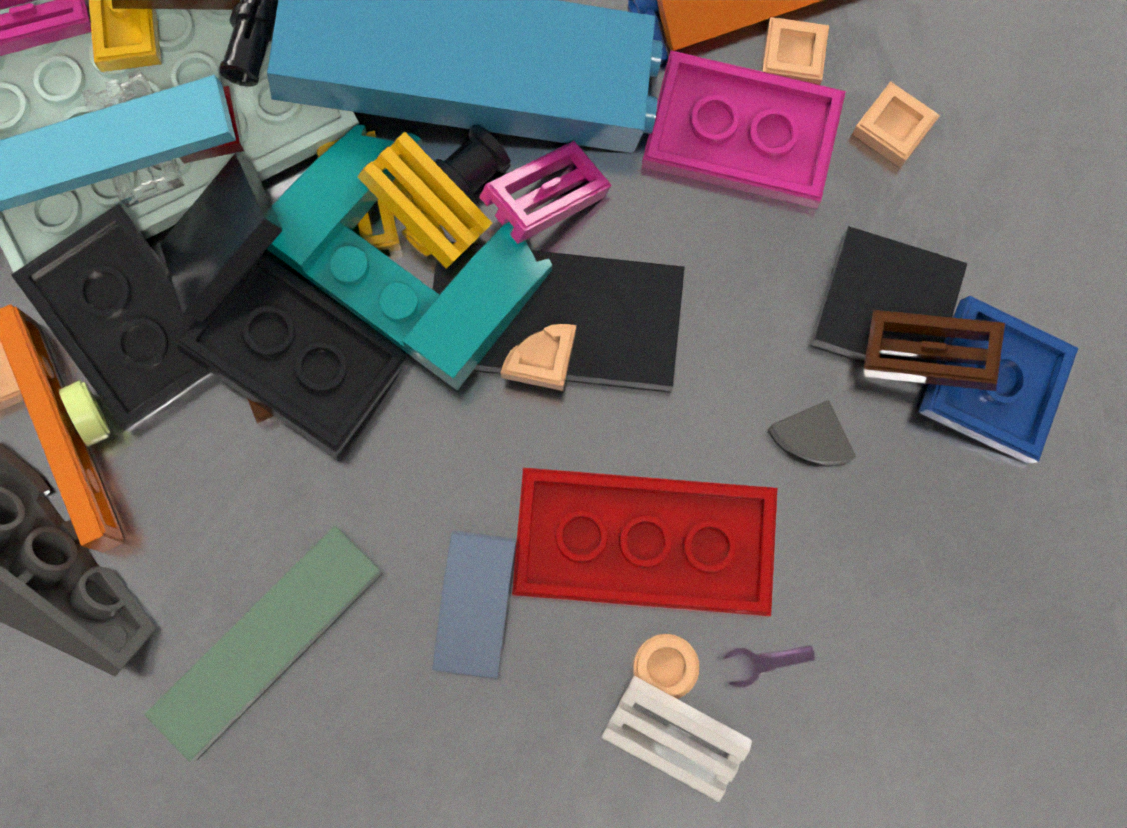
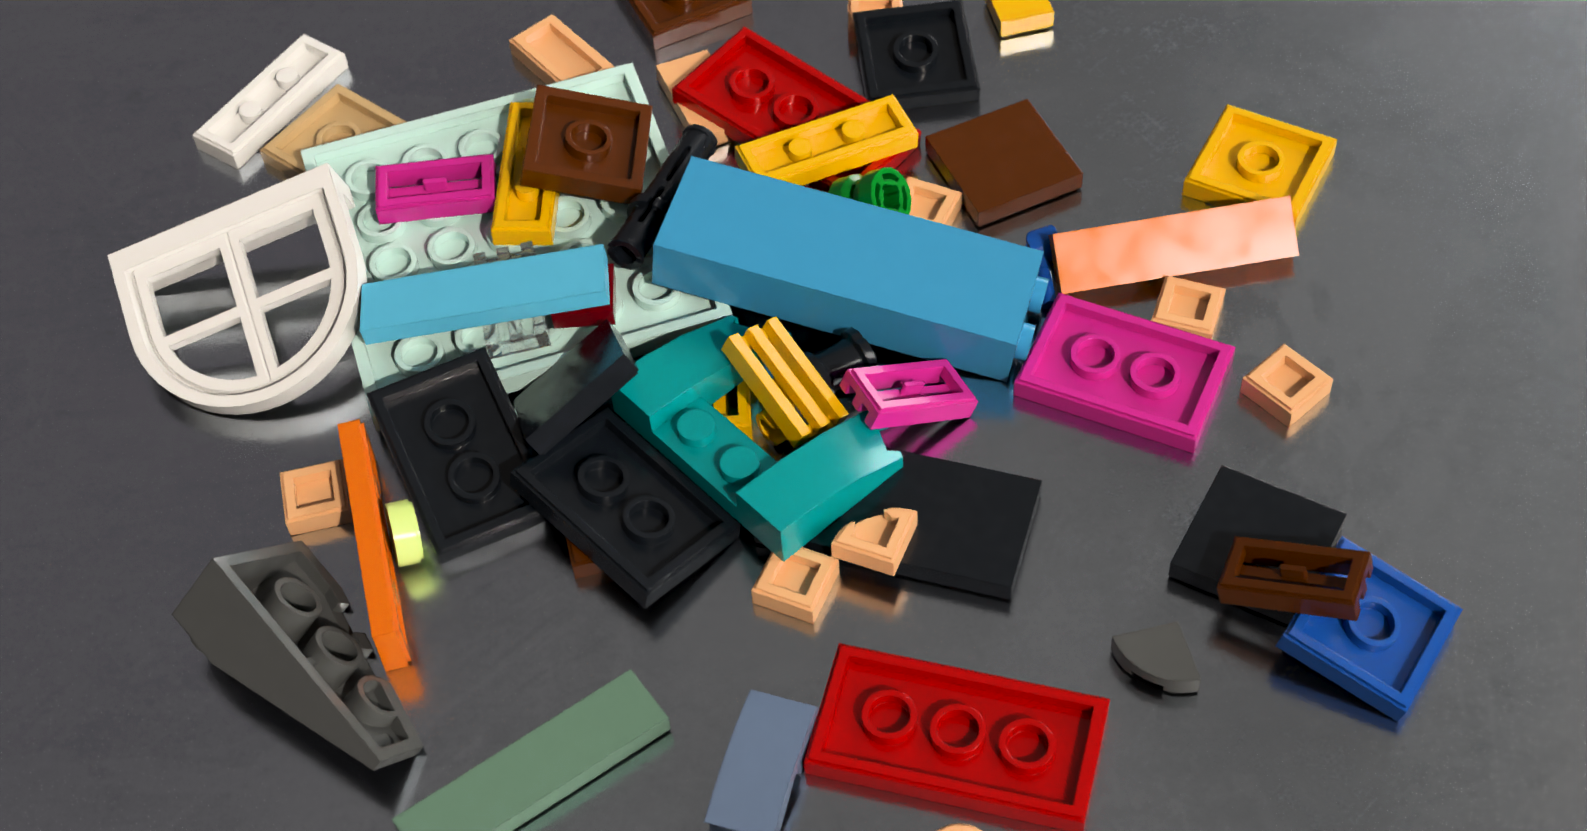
camera: 15 degrees right, 25 degrees down
none -> light nougat tile [751,547,840,624]

